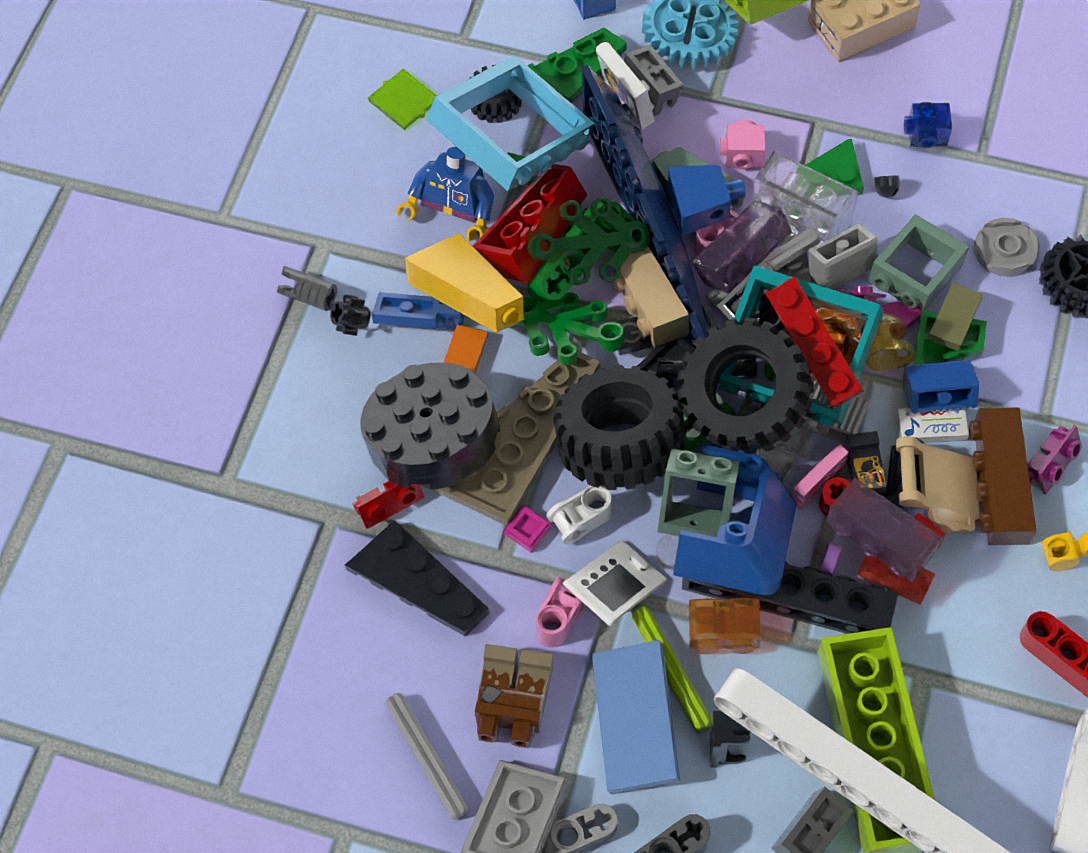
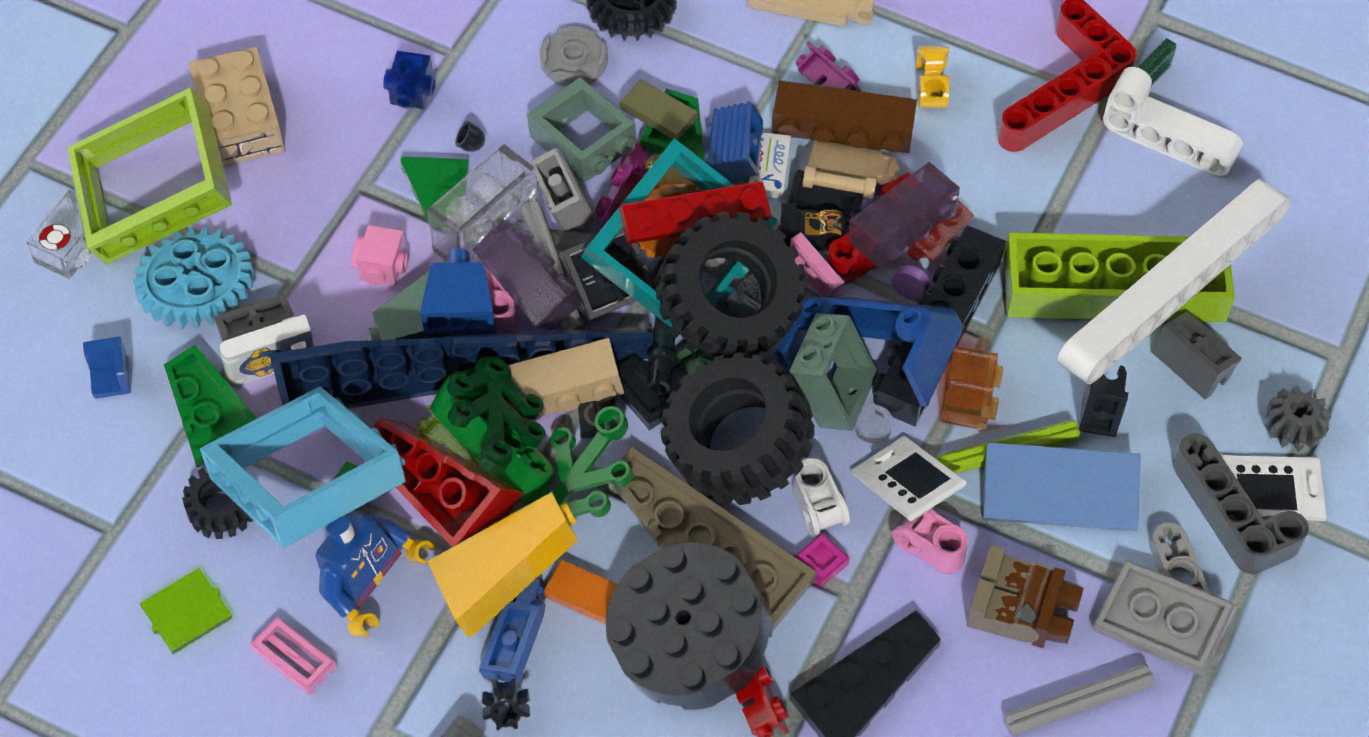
camera: 85 degrees left, 5 degrees down
none -> bright pink tile [250,616,337,696]

